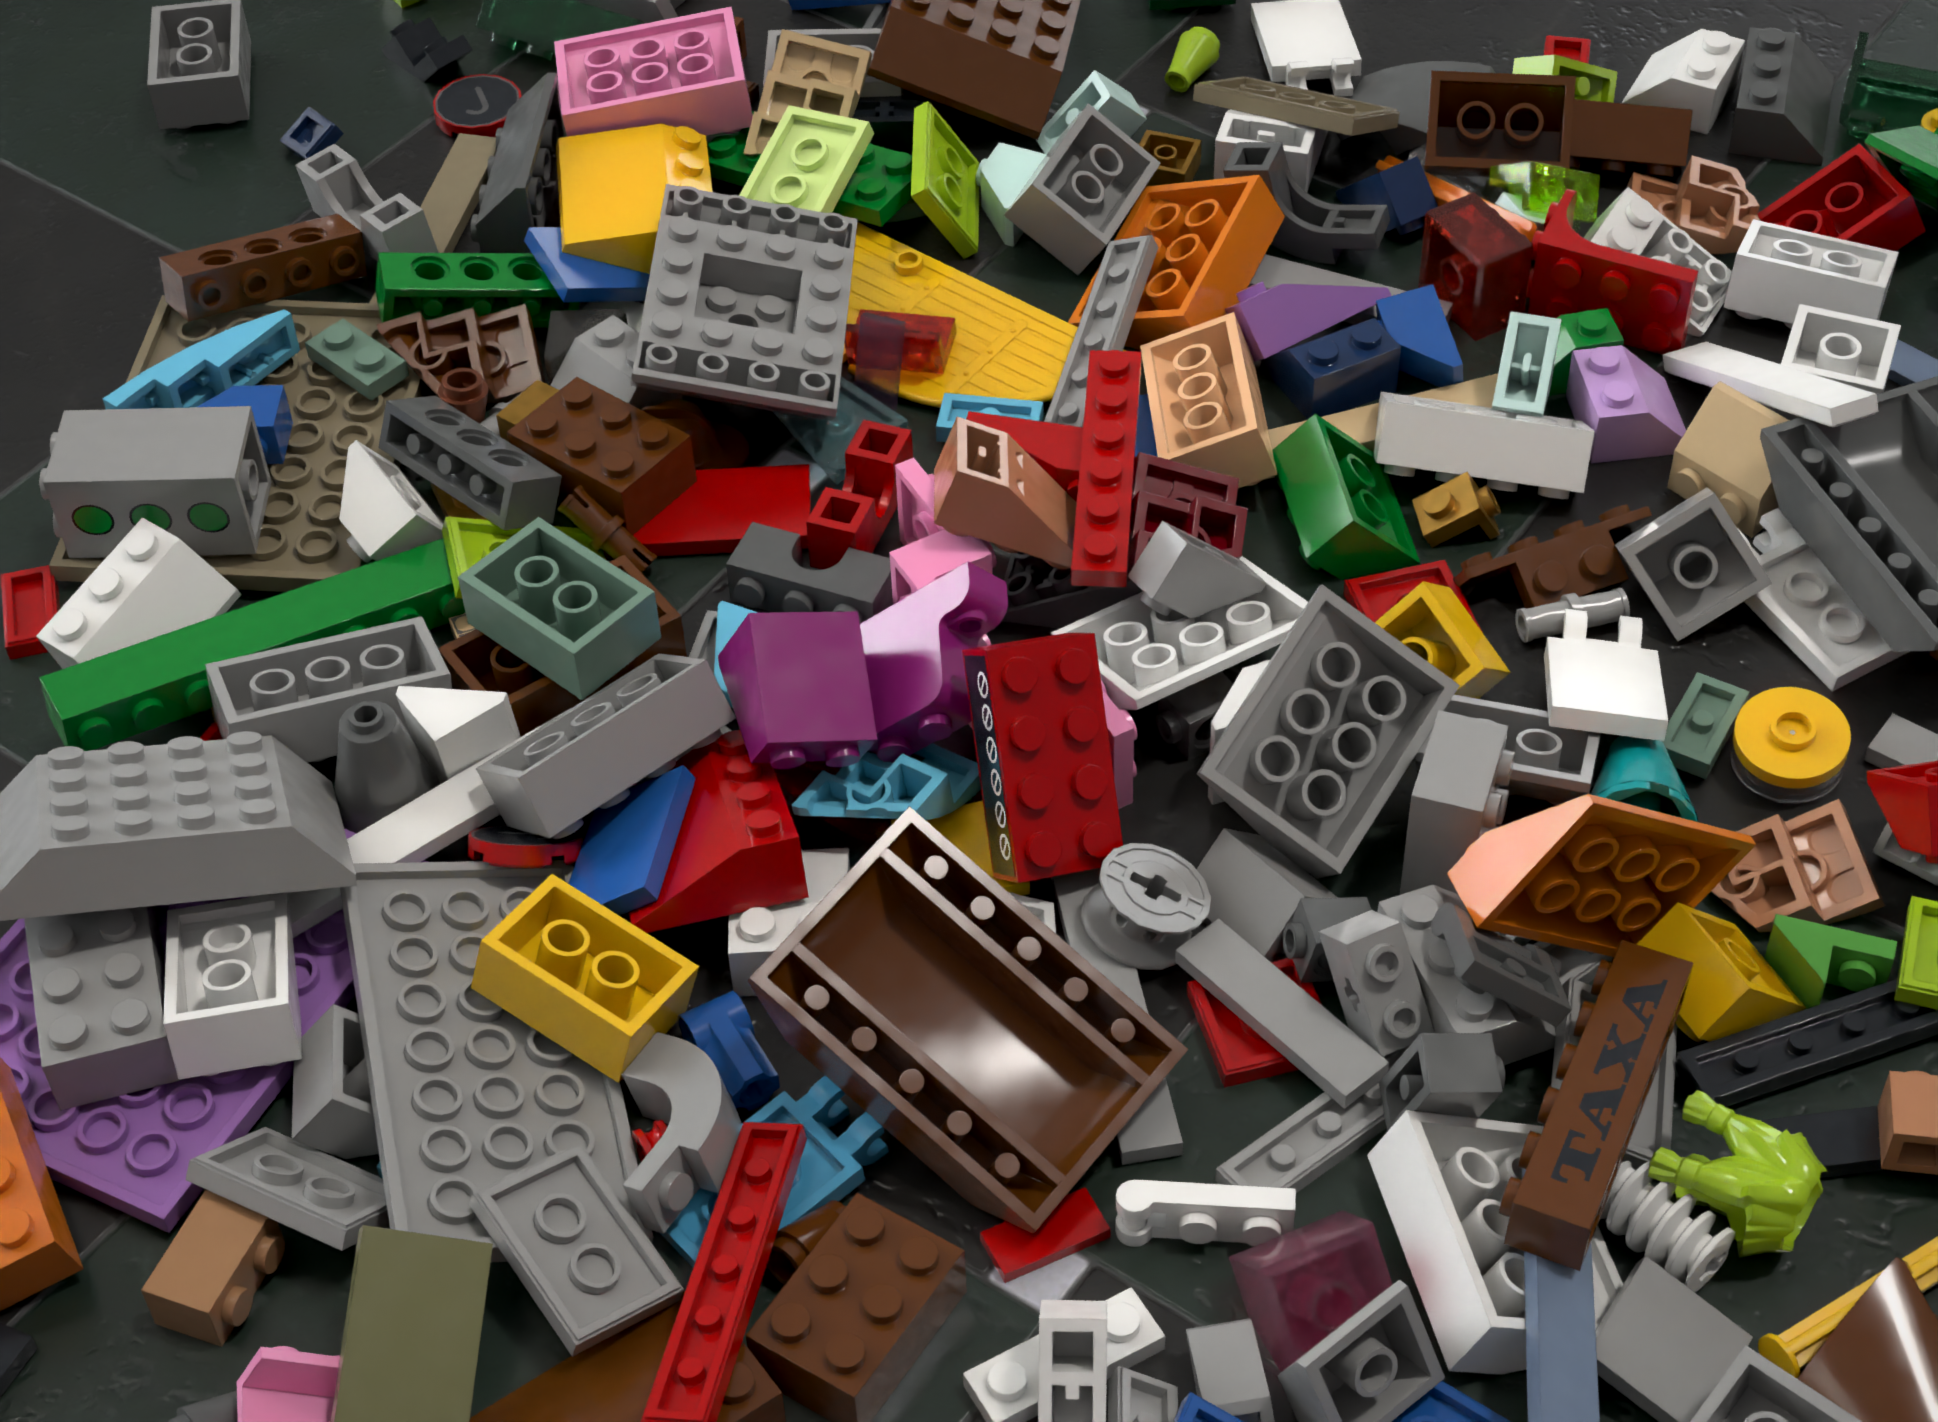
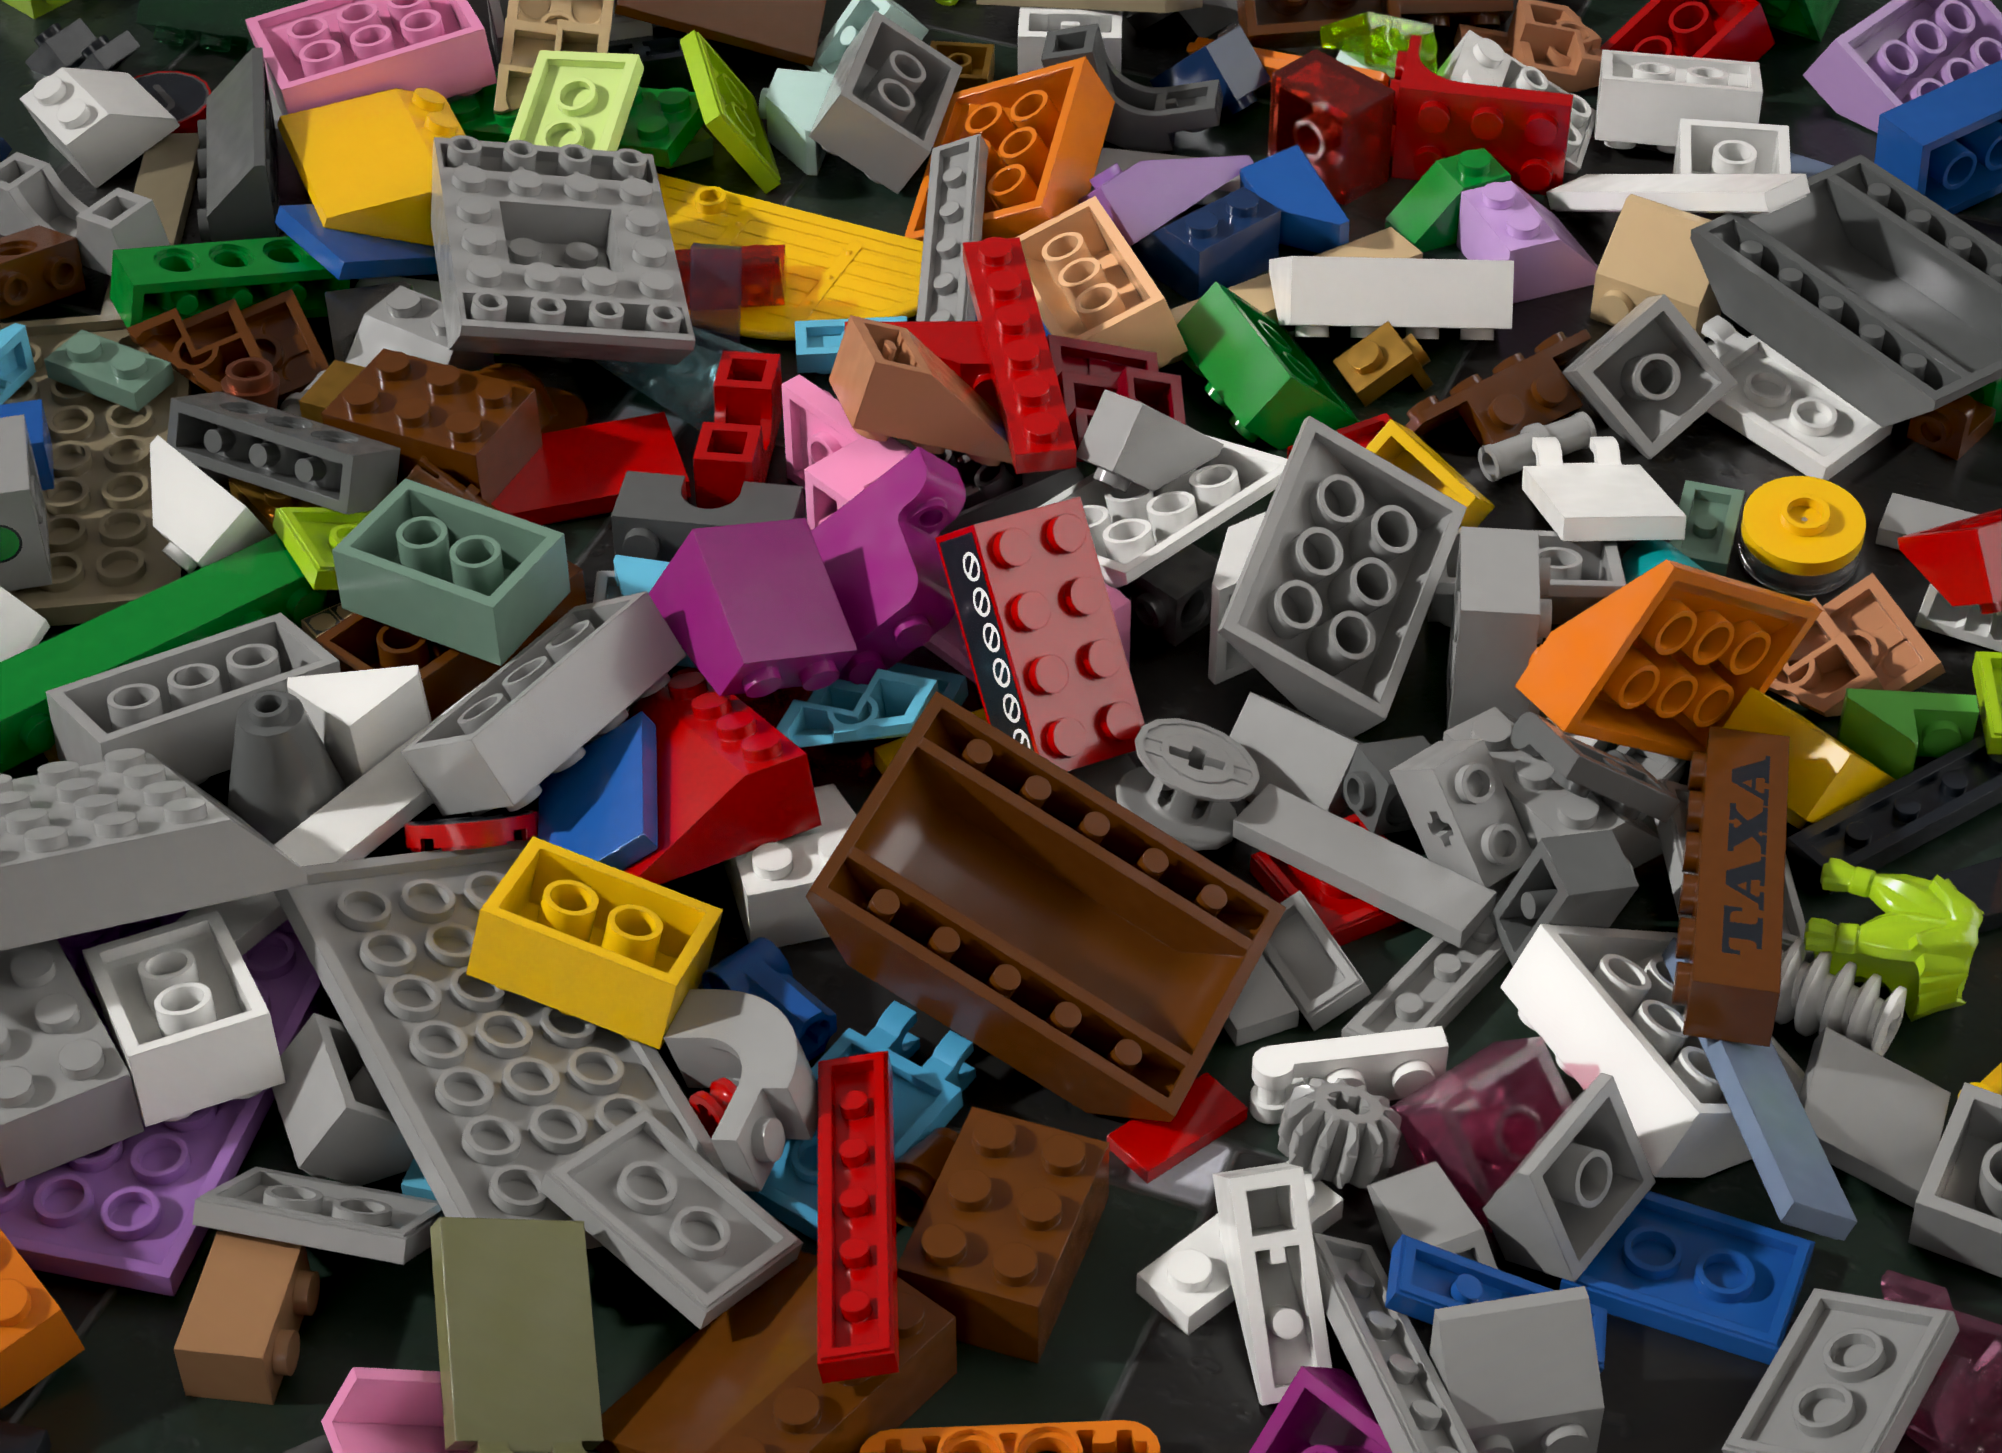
camera: 15 degrees left, 5 degrees down
light aqua slope [1492,311,1561,417] -> none
none -> white slope [19,67,180,189]
none -> light grey tile [1262,890,1372,1031]
none -> light grey gear [1277,1078,1402,1189]

